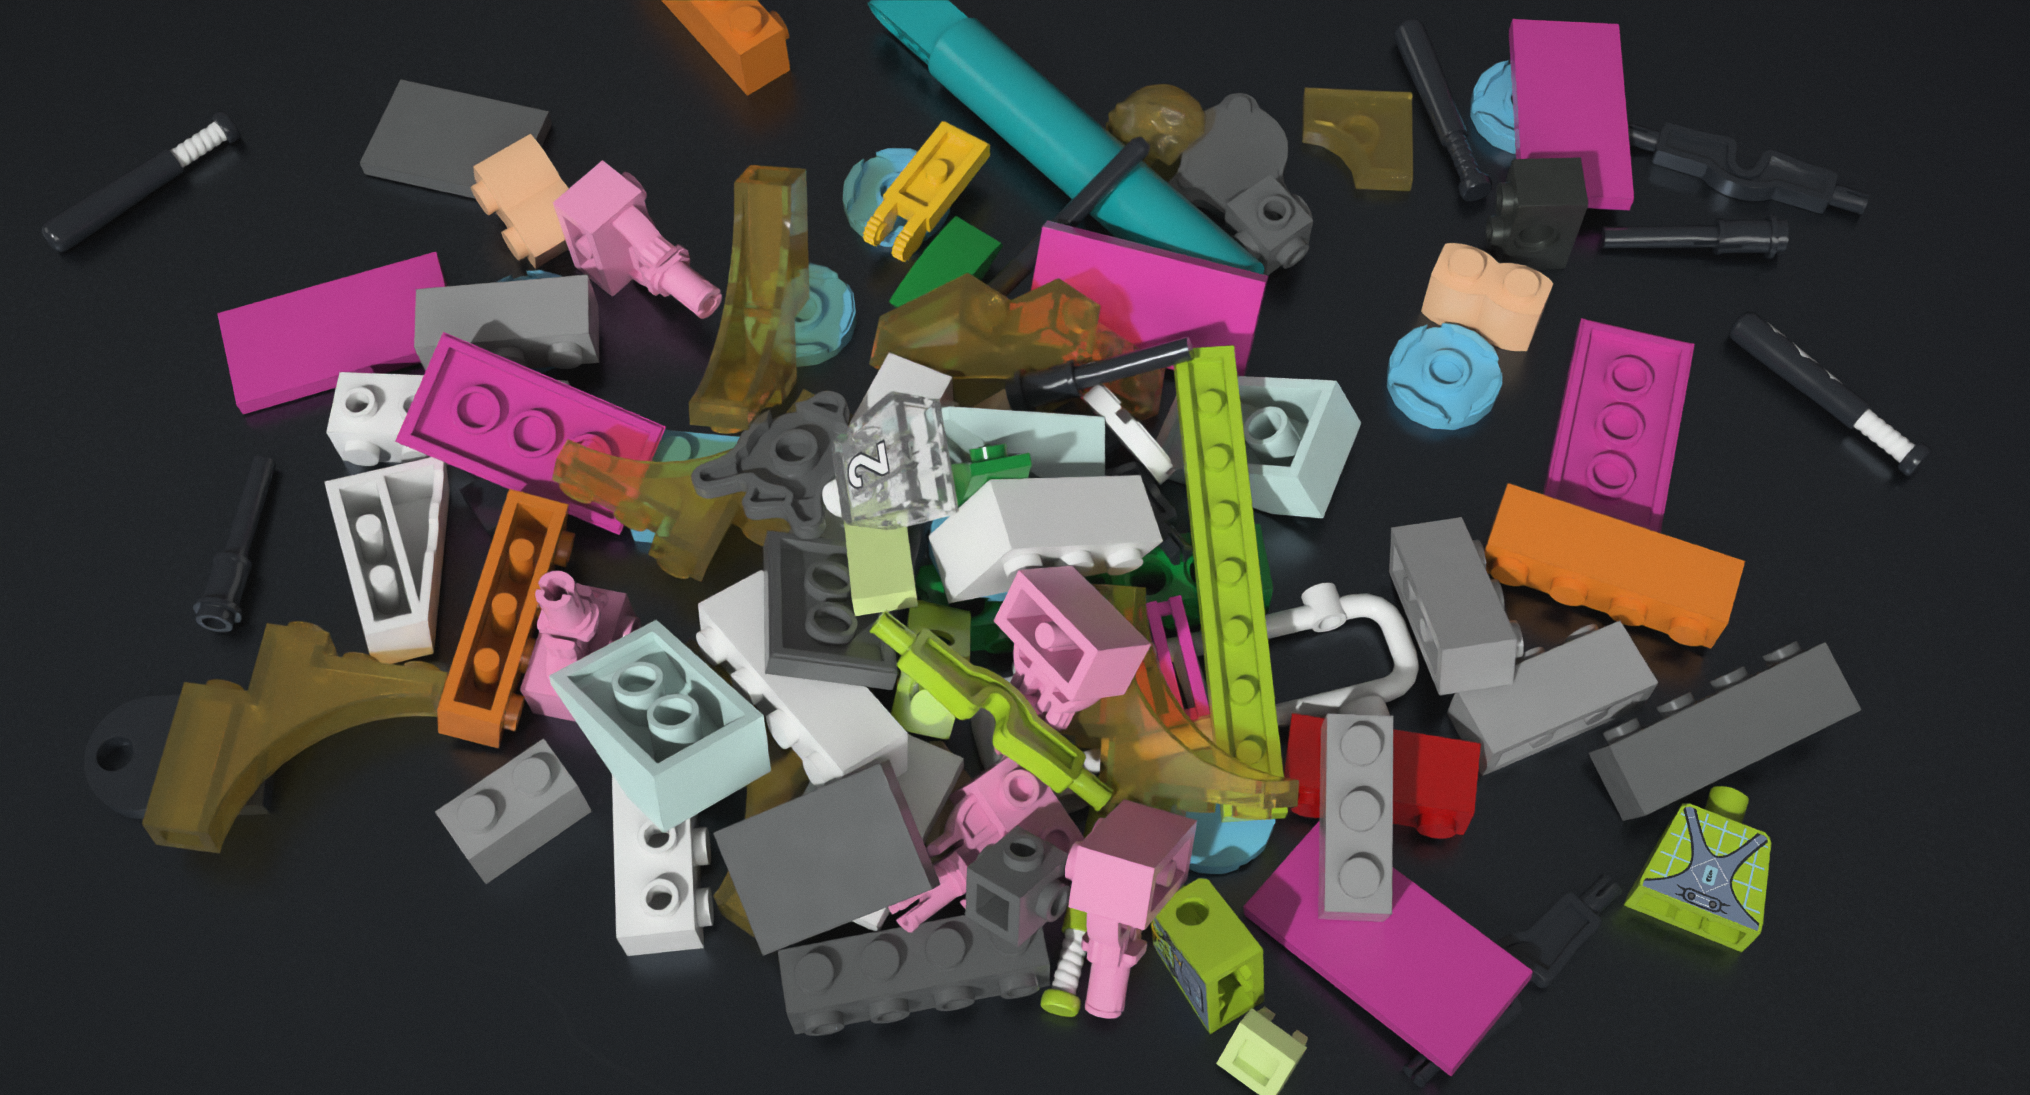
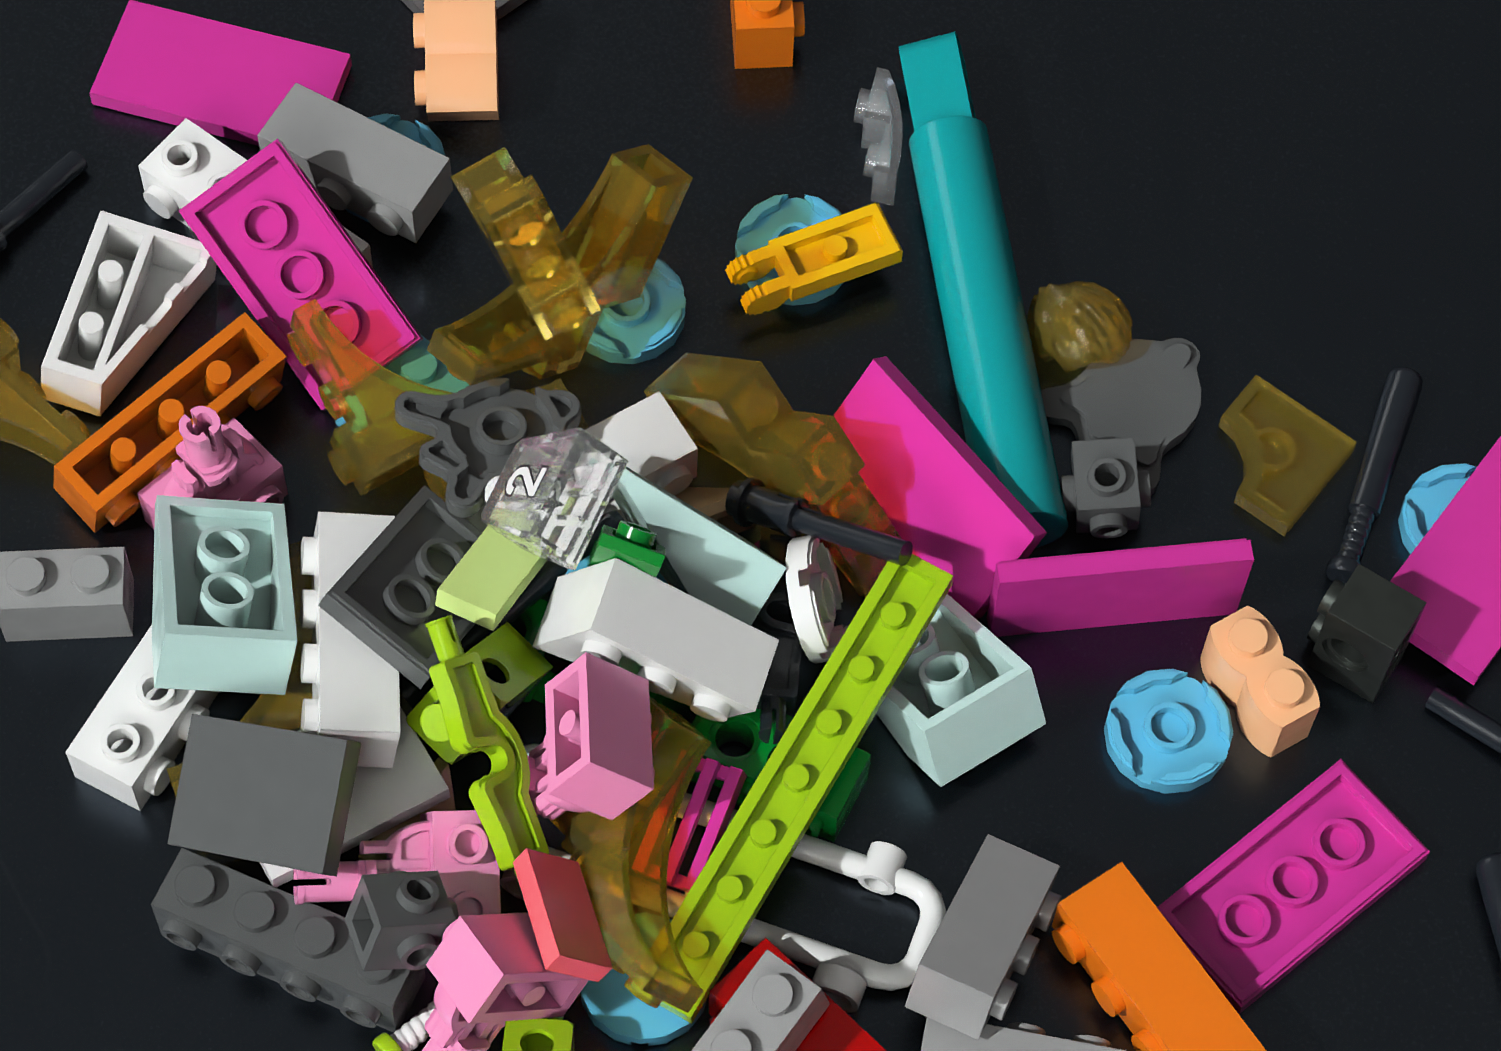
camera: 30 degrees right, 0 degrees up
bright pink brick [553,160,722,319] -> none
green slope [889,216,1003,334] -> none
black bar [957,136,1150,331] -> none
none -> clear yellow arch [451,147,601,341]
none -> coral tile [513,848,613,982]
none -> clear slope [854,67,903,206]
none -> dark pink tile [986,538,1254,637]

